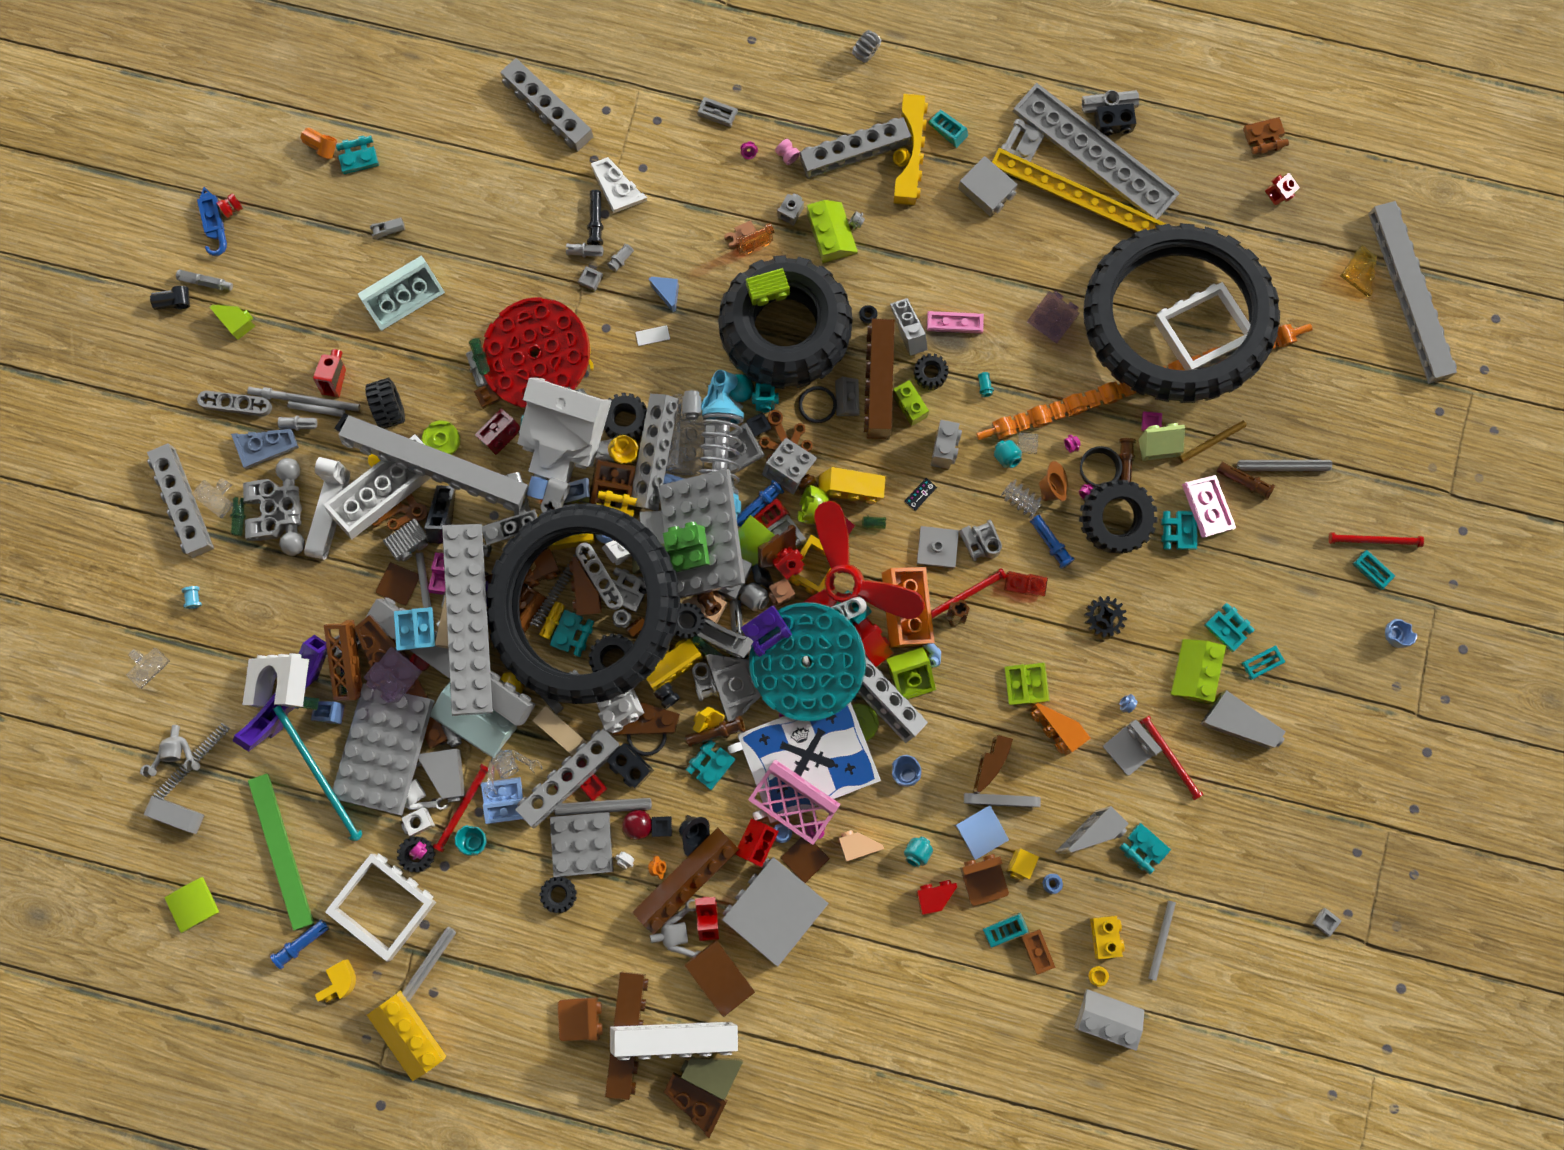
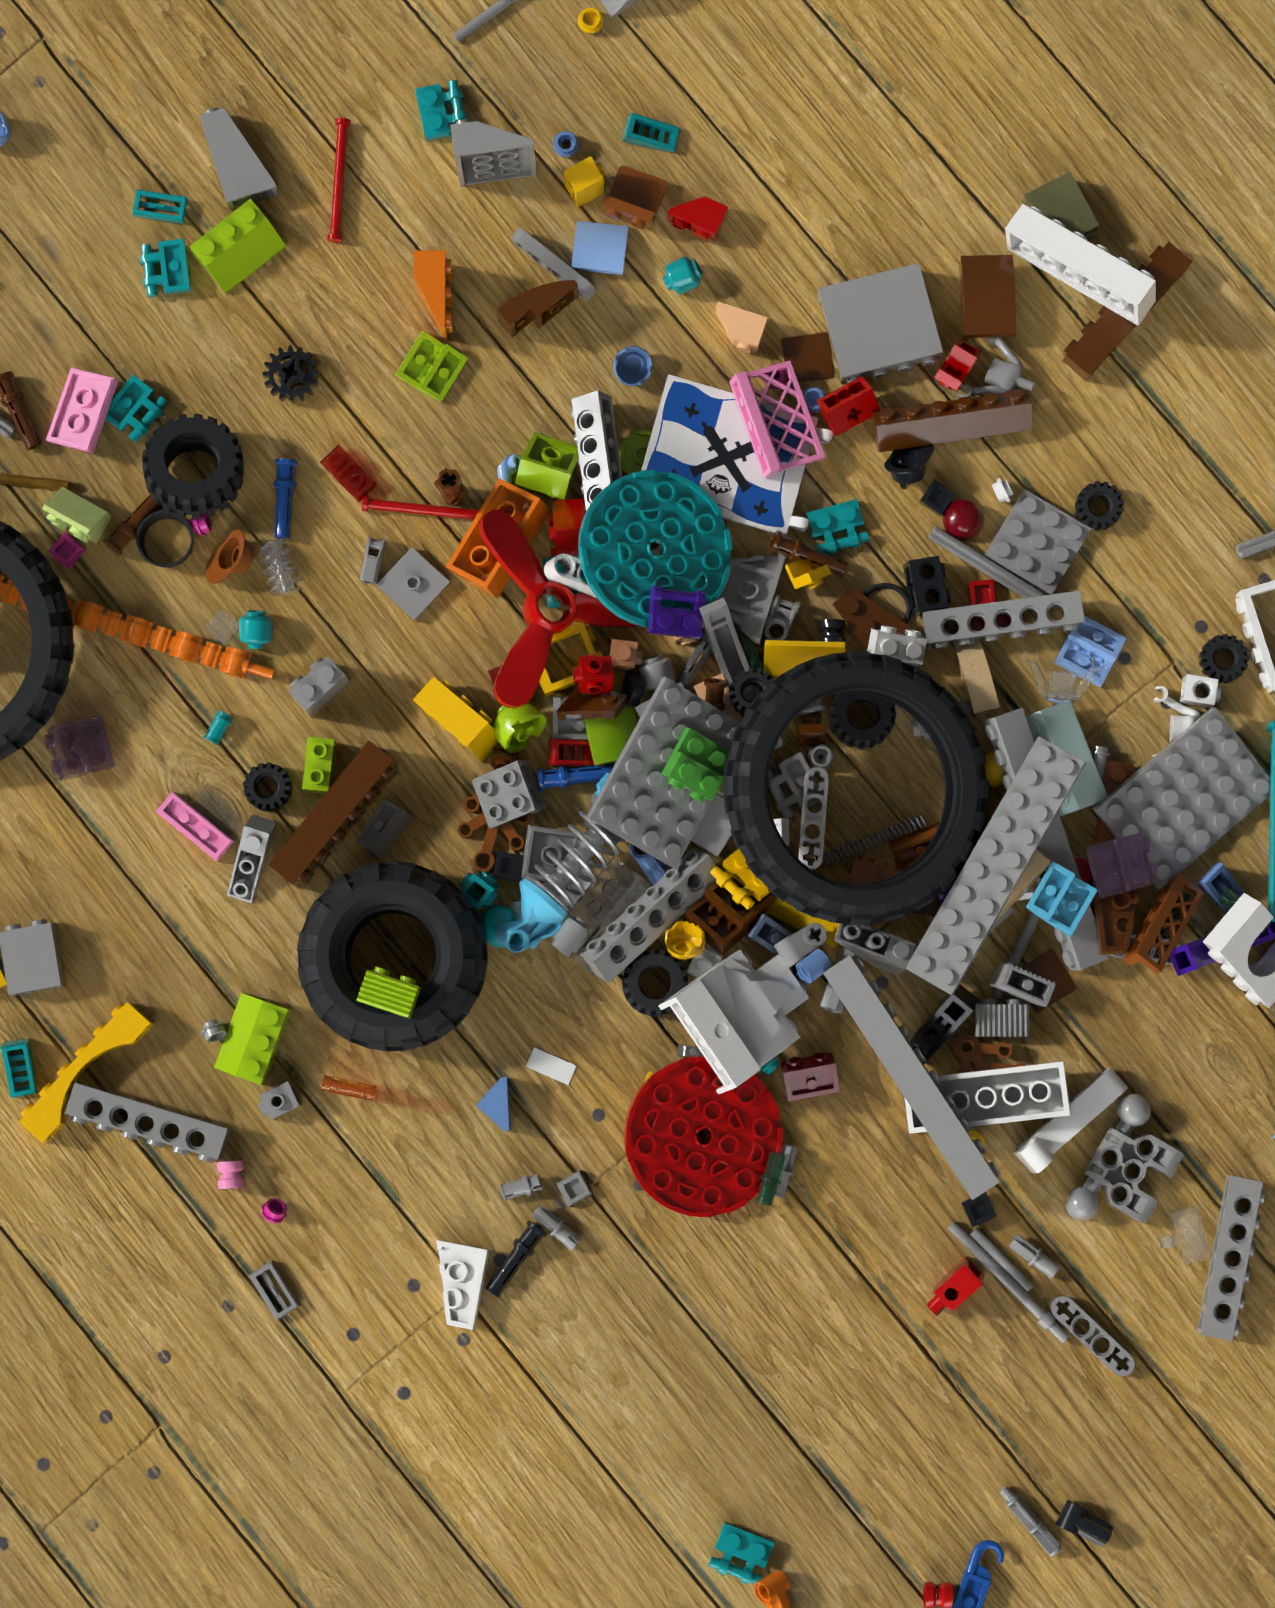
camera: 145 degrees left, 5 degrees up
lime slope [210,305,255,340] -> none
clear green axle [230,497,246,536] -> none
sand blue wing [231,429,299,469] -> none
light aqua slope [358,255,445,331] -> none
black tyre [365,377,405,429] -> none
light grey bar [370,217,405,239] -> none
dark pink plate [409,841,427,860] -> none
light grey slope [418,749,465,802] -> none
lime tile [422,420,460,455] -> none
dark pink slope [428,552,445,595] -> none
red bar [433,764,491,852] -> none
teal hair [455,825,487,856] -> none
reddish brown tile [474,384,500,409] -> none
light grey brick [500,58,593,151] -> none
yellow axle [539,602,565,640] -> none
teal plate [550,610,595,657] -> none
dark orange bracket [558,997,603,1041] -> none
dark orange slope [569,557,602,615] -> none
orange plate [648,856,666,879] -> none
reddish brown wing [664,1072,728,1138] -> none
nougat plate [724,220,759,248] -> none
black piece [799,386,837,423] -> none
light grey gear [852,30,881,63] -> none
black plate [859,305,878,324] -> none
clear green pin [862,515,886,530] -> none
yellow plate [893,148,910,167] -> none
black sticker [904,478,937,511] -> none
light grey piece [972,520,1002,559] -> none
dark orange plate [1021,929,1056,975] -> none
dark pink plate [1064,435,1081,453] -> none
yellow brick [1090,916,1125,959] -> none
light grey bracket [1103,720,1162,776] -> none
medium blue plate [1119,694,1137,713] -> none
none -> light grey brick [990,962,1055,1007]

